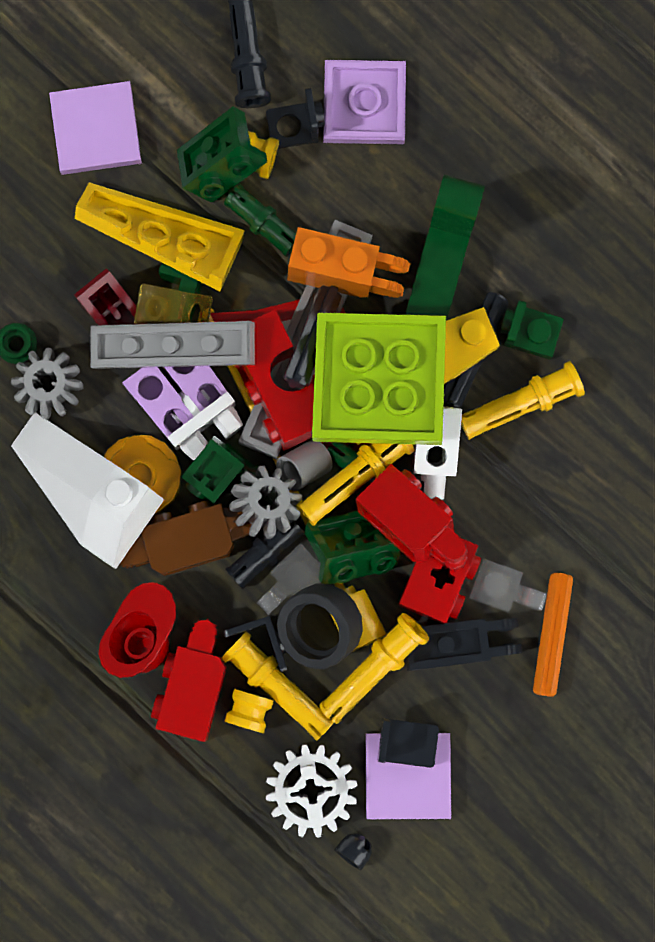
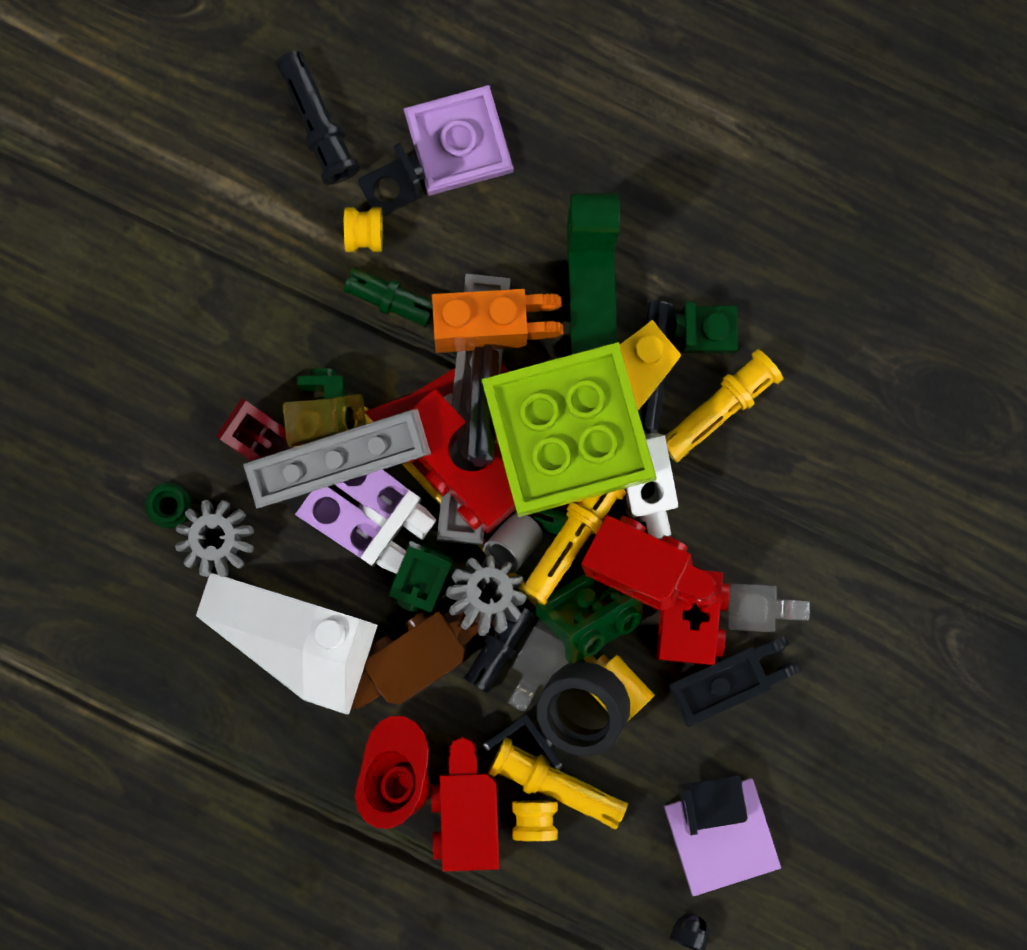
camera: 20 degrees left, 0 degrees up
lavender tile [49,81,142,175] -> none
yellow wing [74,182,245,292] -> none
light orange tile [104,435,182,515] -> none
dark green bracket [177,106,267,202] -> none
white gear [266,744,357,837] -> none
yellow pin [319,613,429,724] -> none
orange axle [533,573,573,697] -> none

